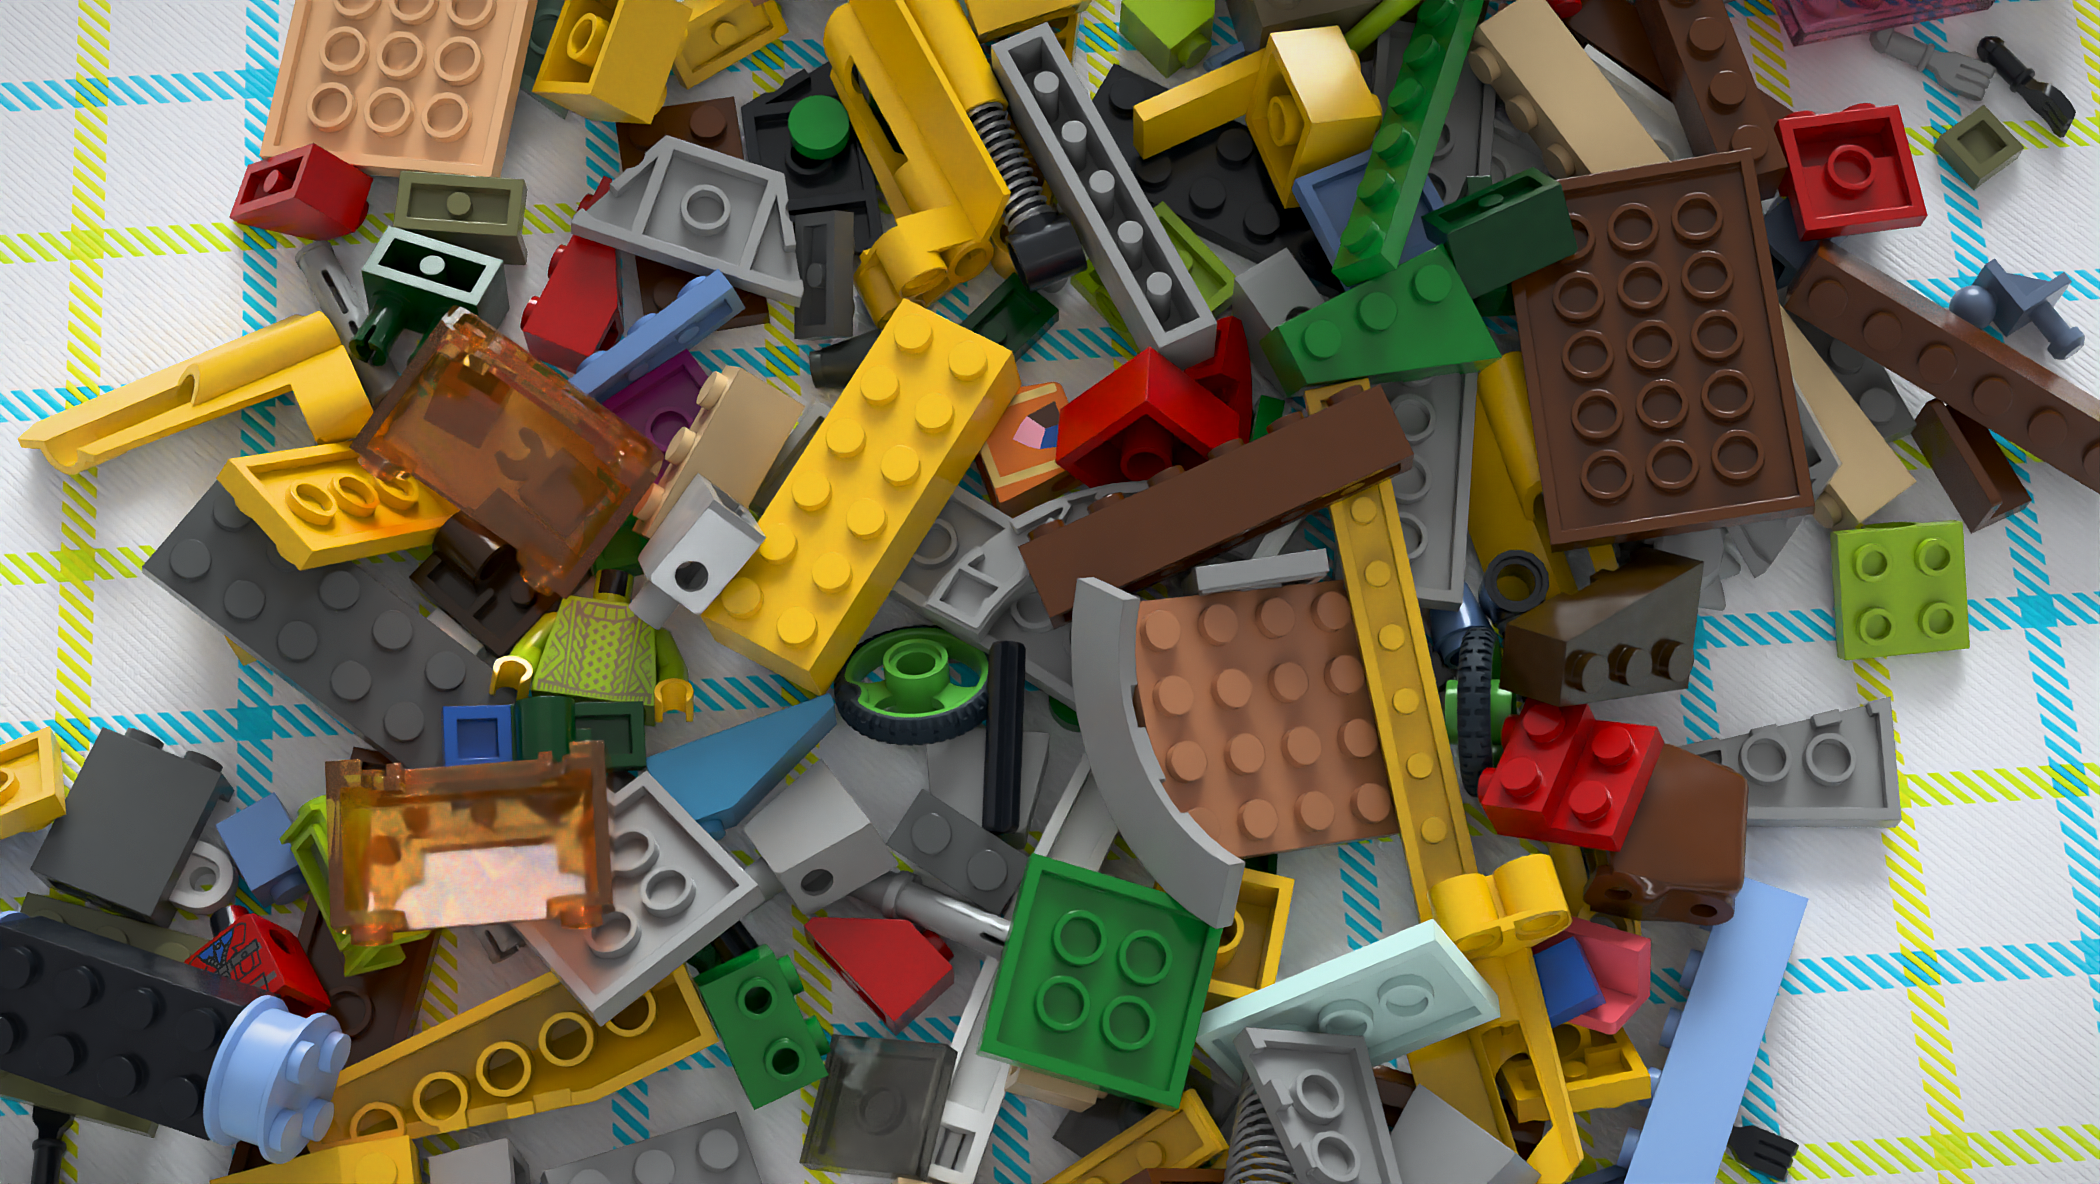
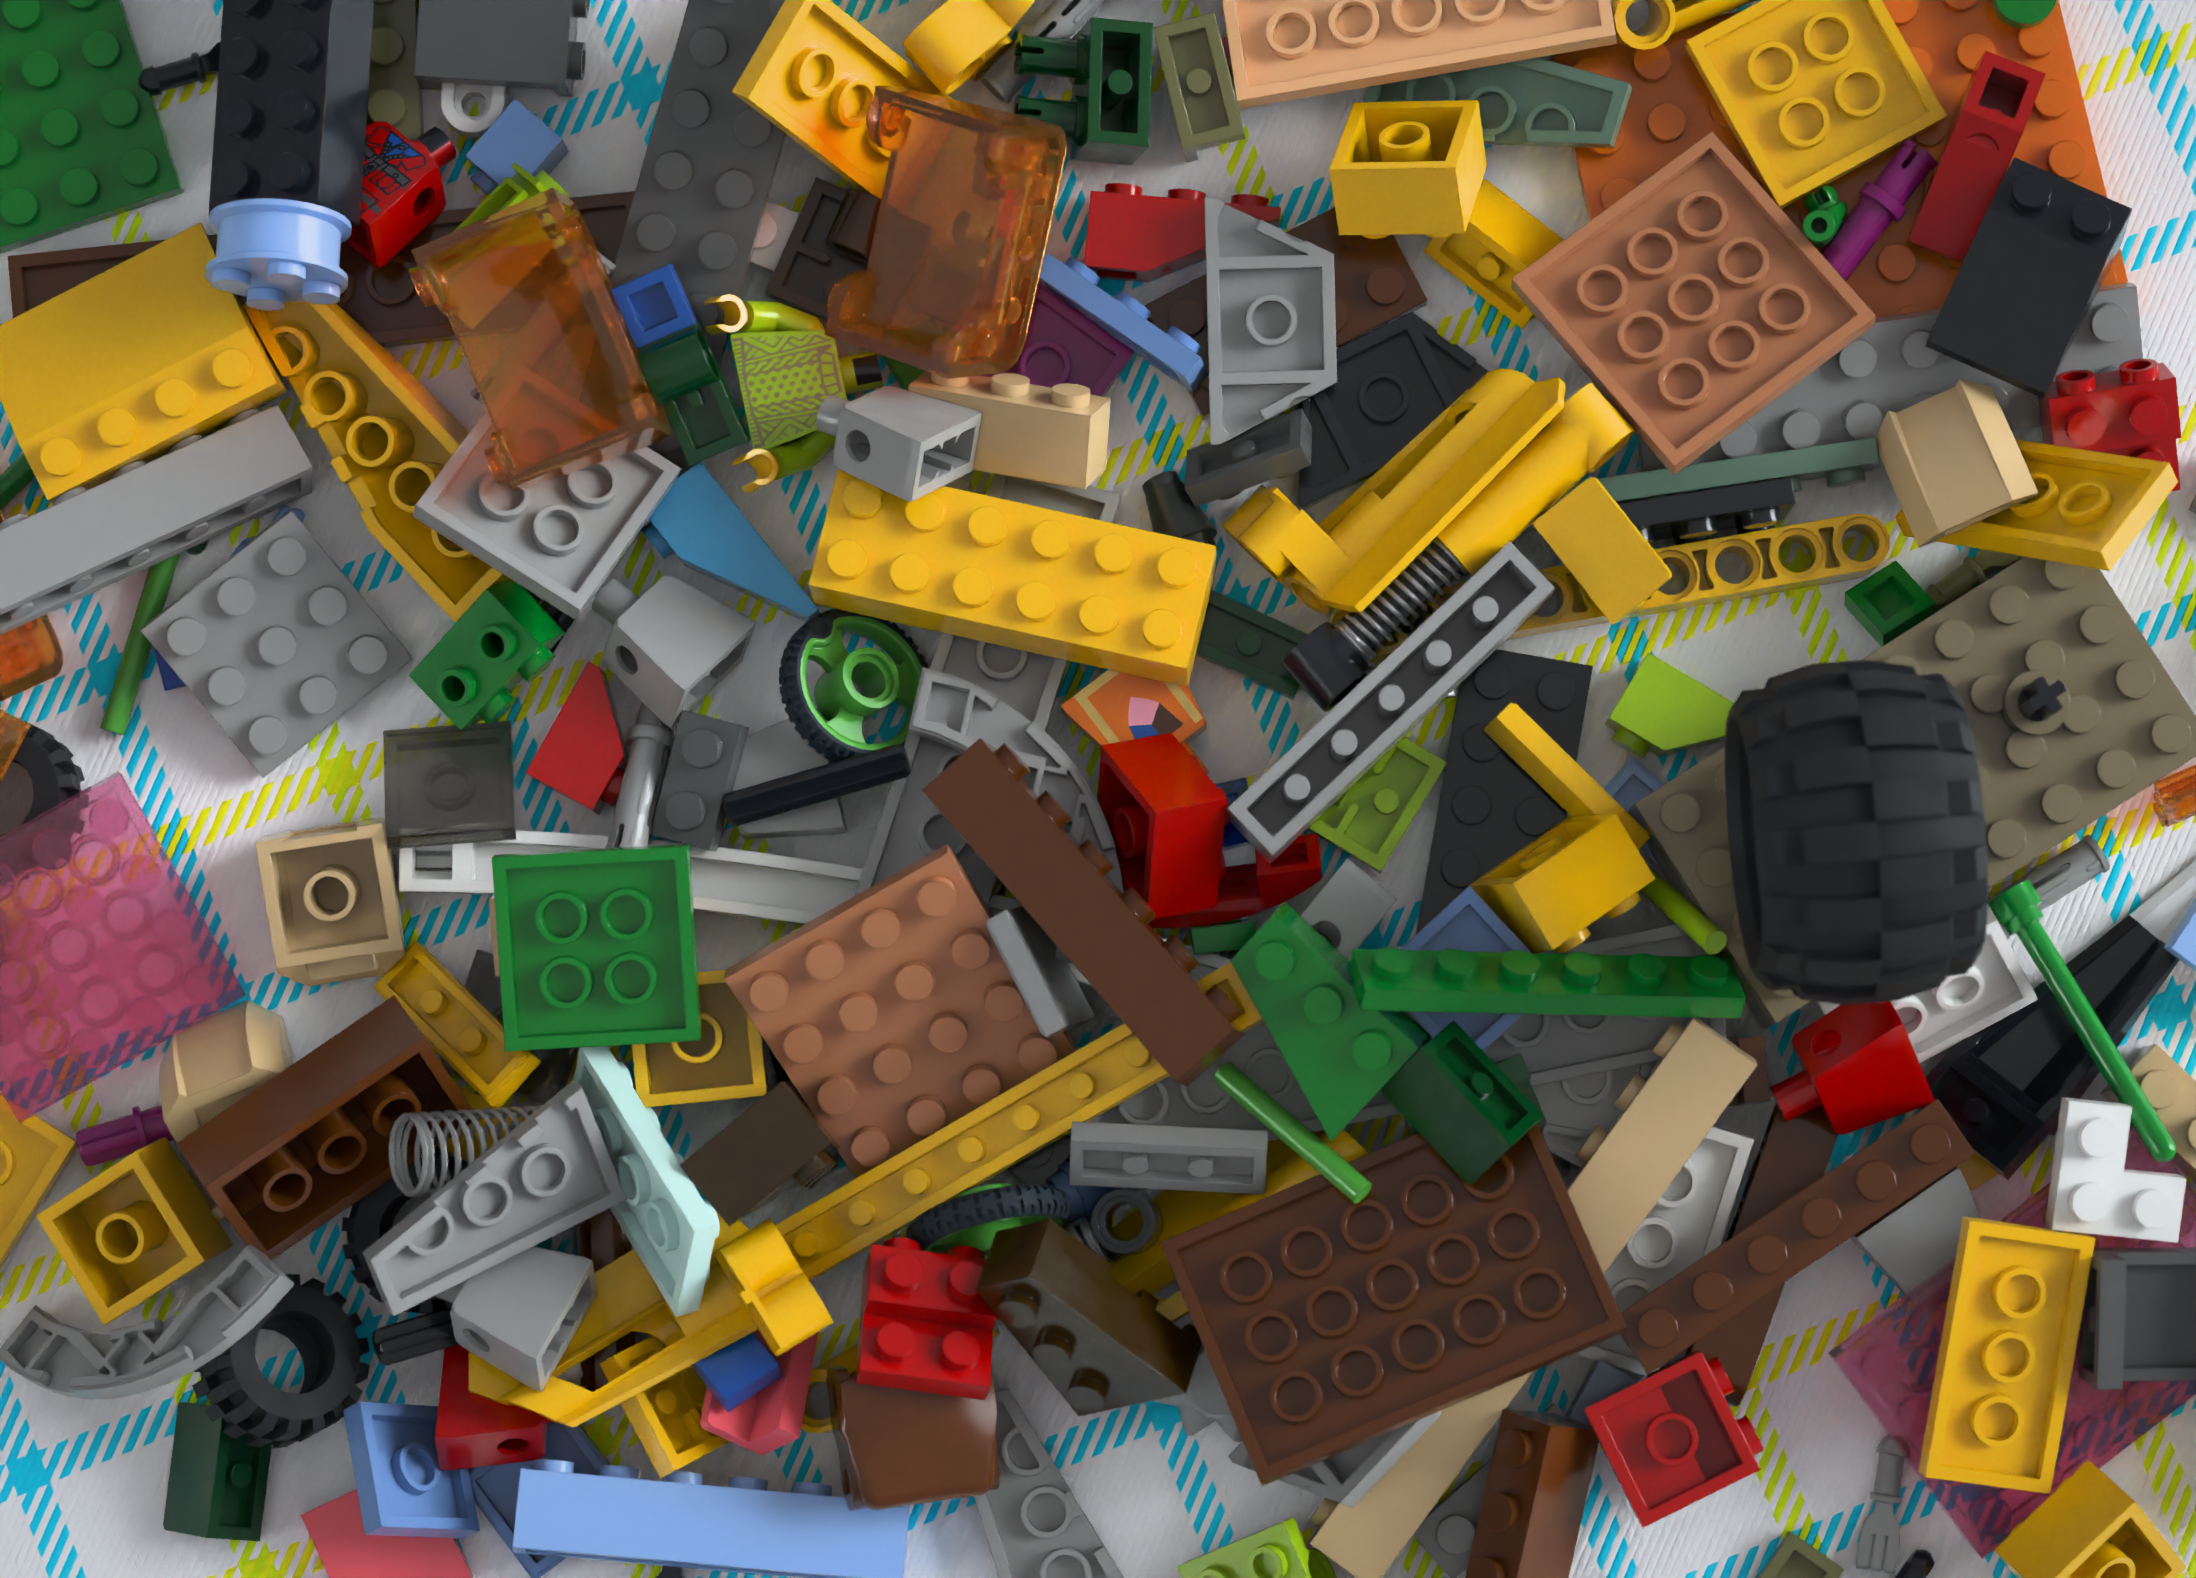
camera: 85 degrees right, 15 degrees up
green tile [788,95,850,160] -> none
light grey tile [1071,577,1245,929] -> none
none -> dark brown wedge [680,1081,840,1226]
none -> light grey plate [1069,1121,1268,1194]
none -> bright green bar [1213,1062,1372,1204]

